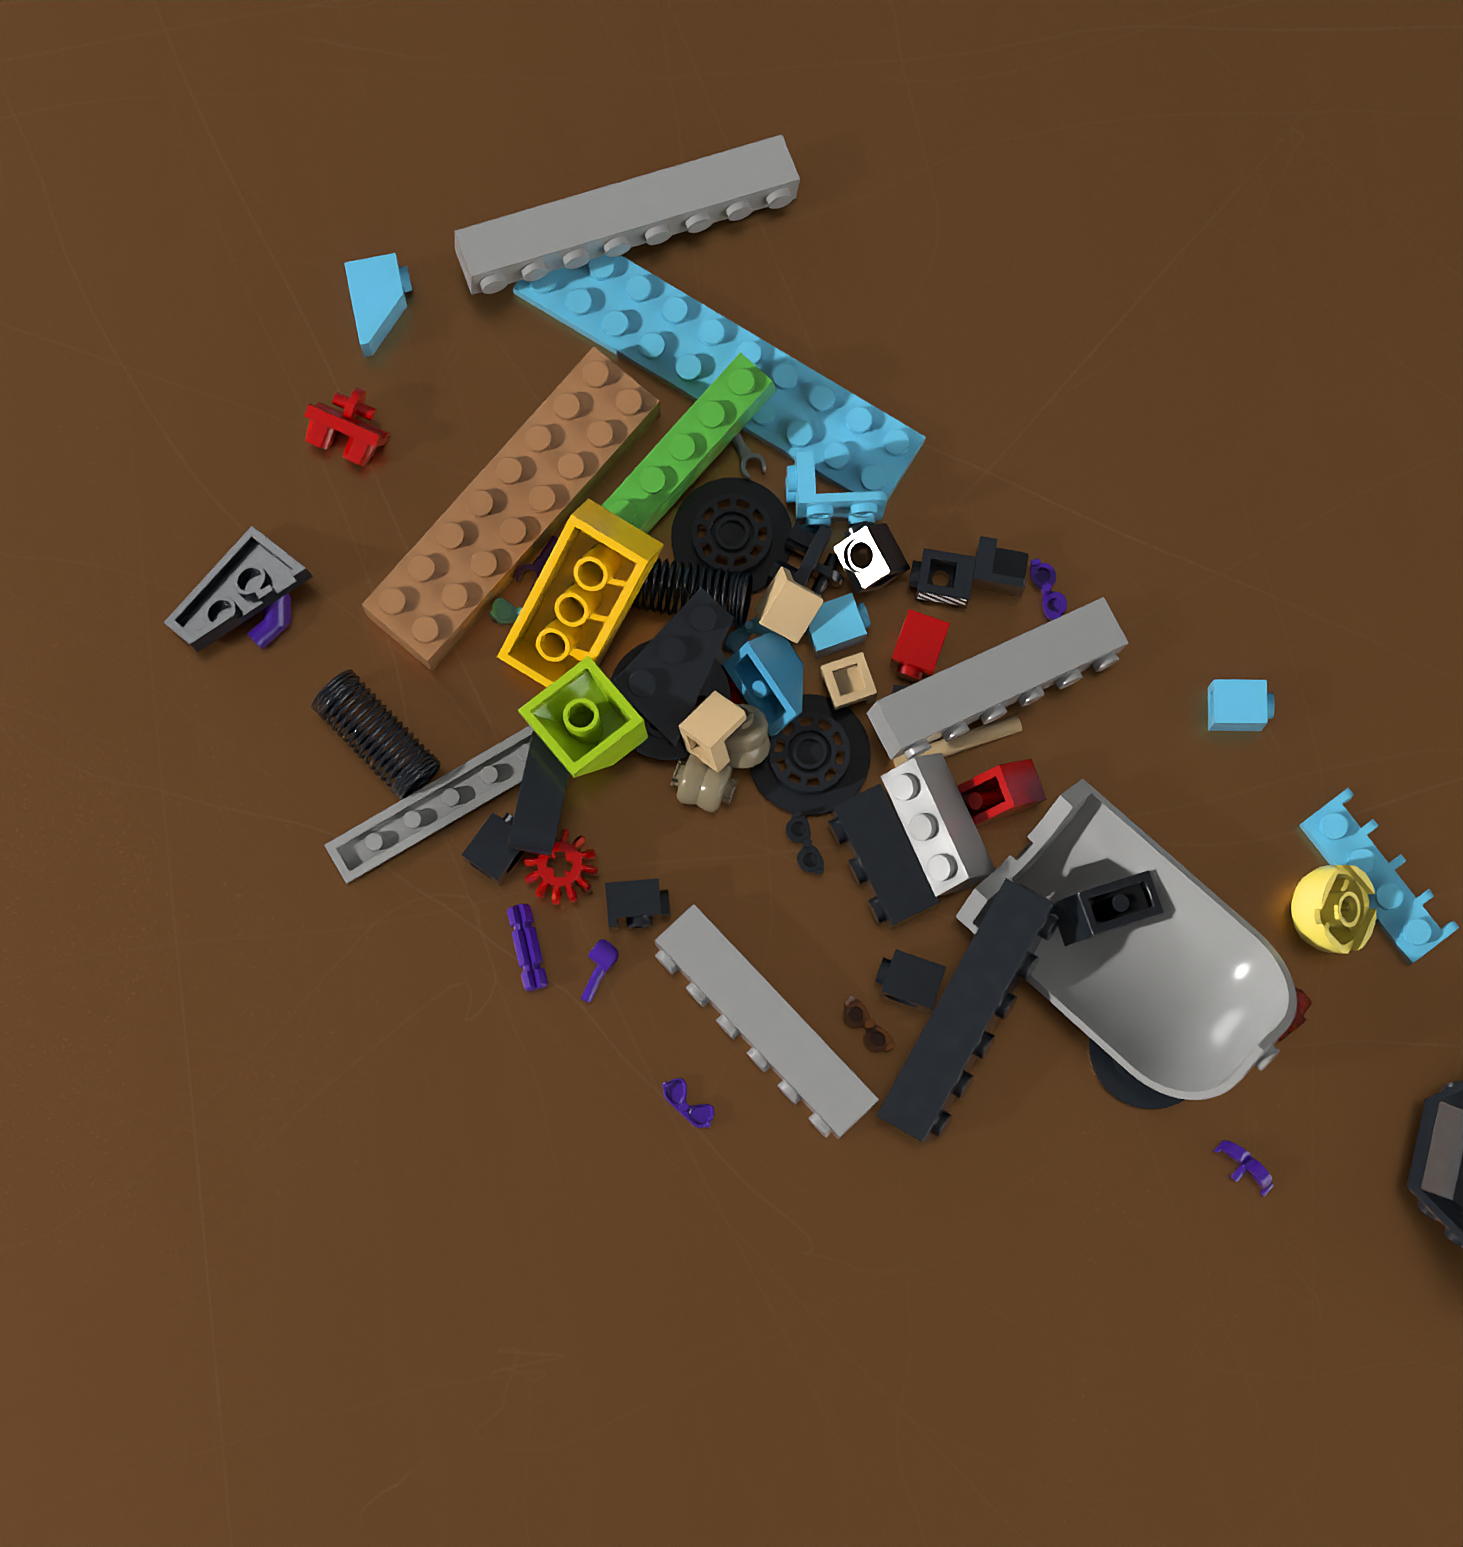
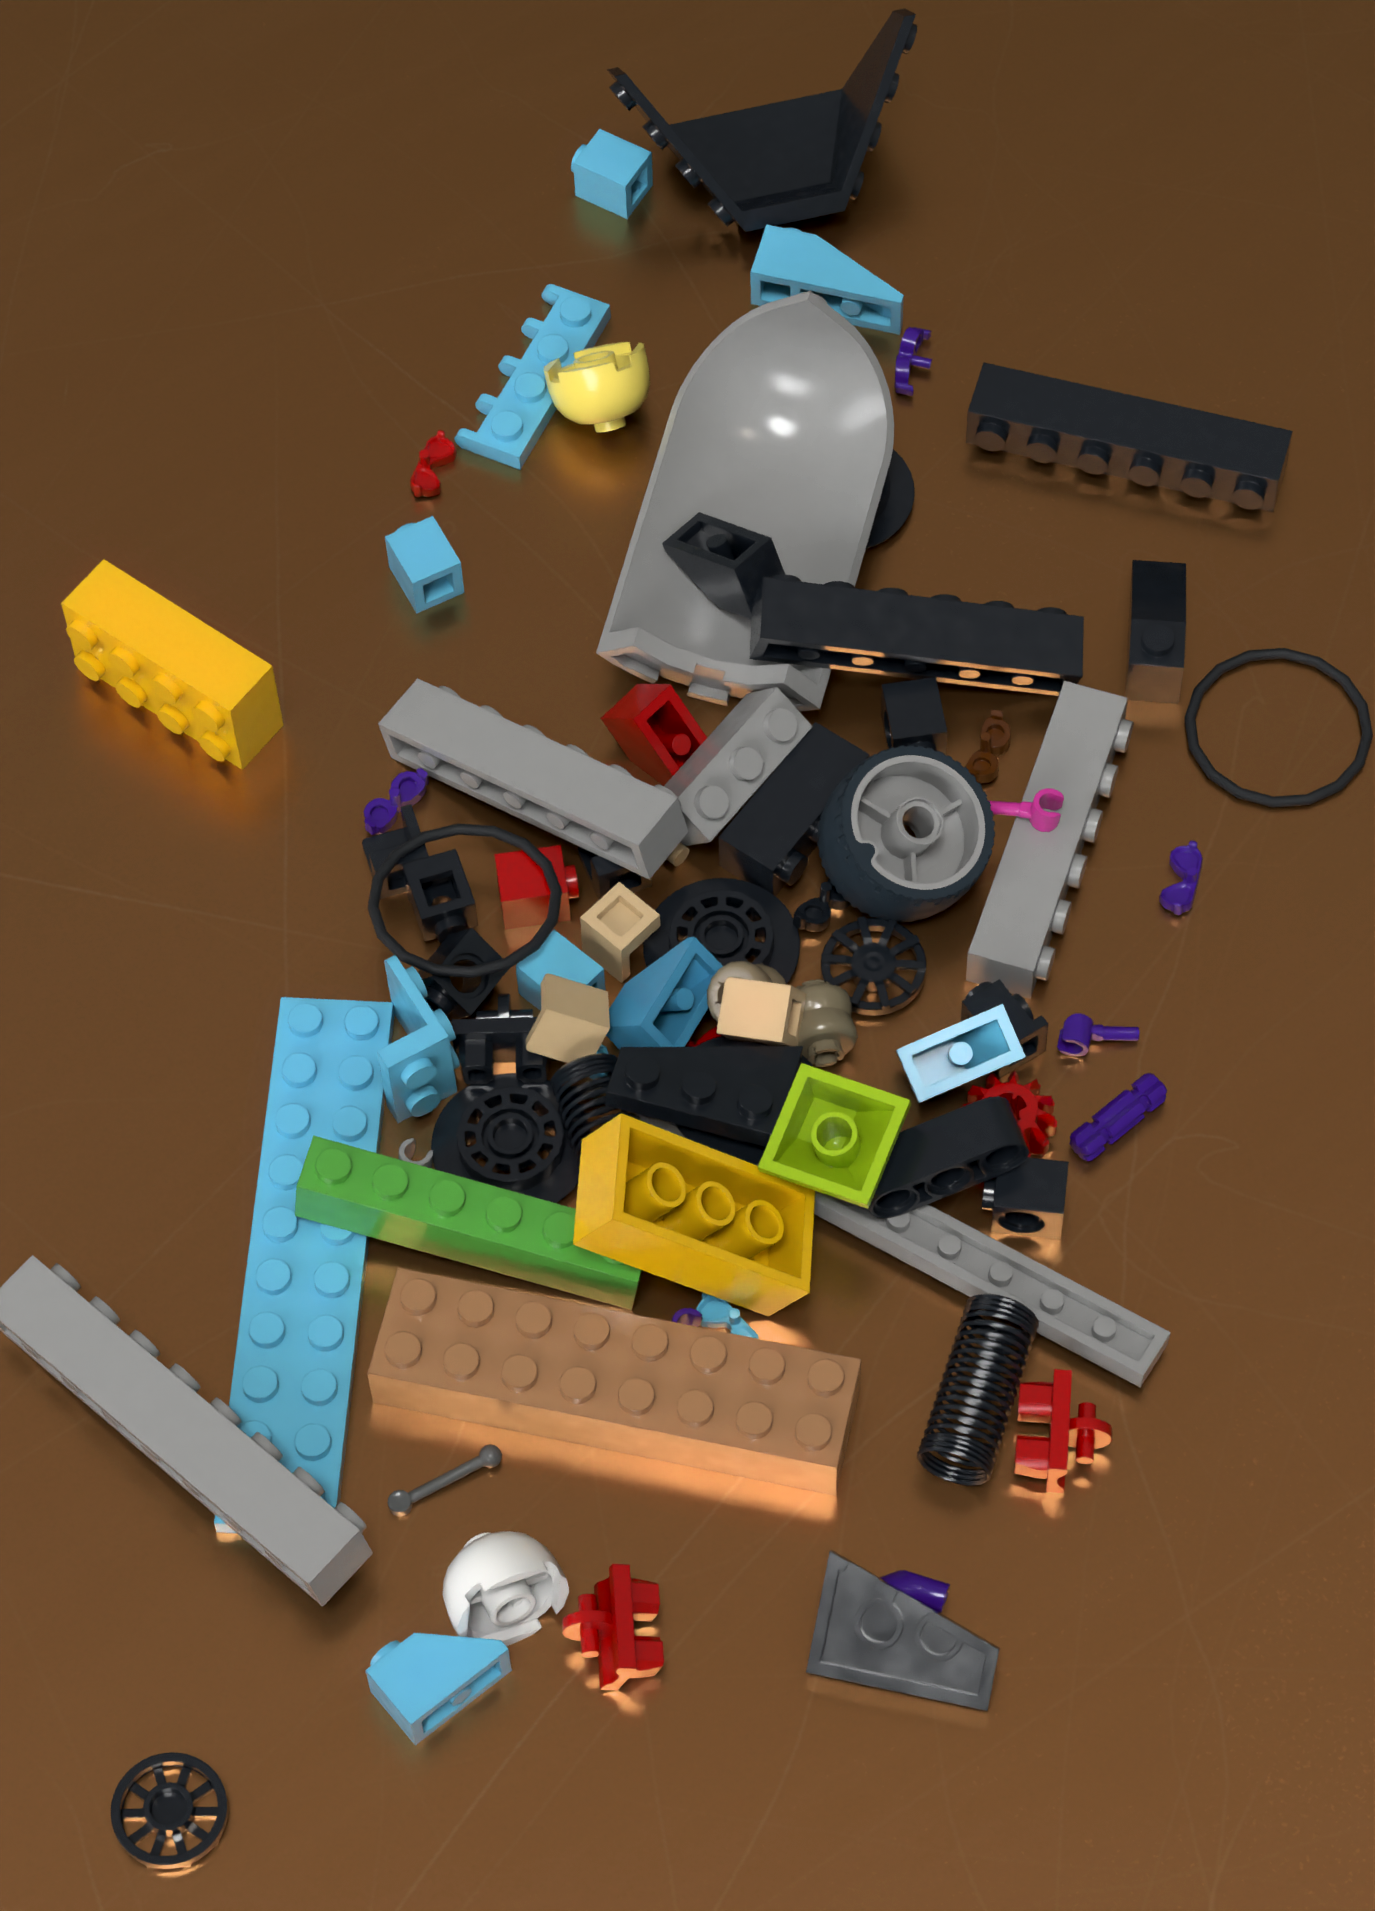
camera: 115 degrees left, 20 degrees down
none -> yellow brick [61,559,283,770]
none -> black wheel [111,1752,229,1869]
none -> black piece [367,823,562,978]
none -> dark grey hinge [387,1444,502,1517]
none -> red piece [410,430,457,497]
none -> white cylinder [442,1531,569,1646]
none -> medium azure slope [750,224,904,335]
none -> wheel [817,745,995,923]
none -> black wheel [821,916,926,1016]
none -> medium azure slope [895,1004,1026,1103]
none -> black brick [966,362,1293,512]
none -> dark pink hand [988,788,1064,832]
none -> red hips [1014,1369,1113,1493]
none -> black slope [1125,560,1186,704]
none -> black piece [1184,648,1373,808]

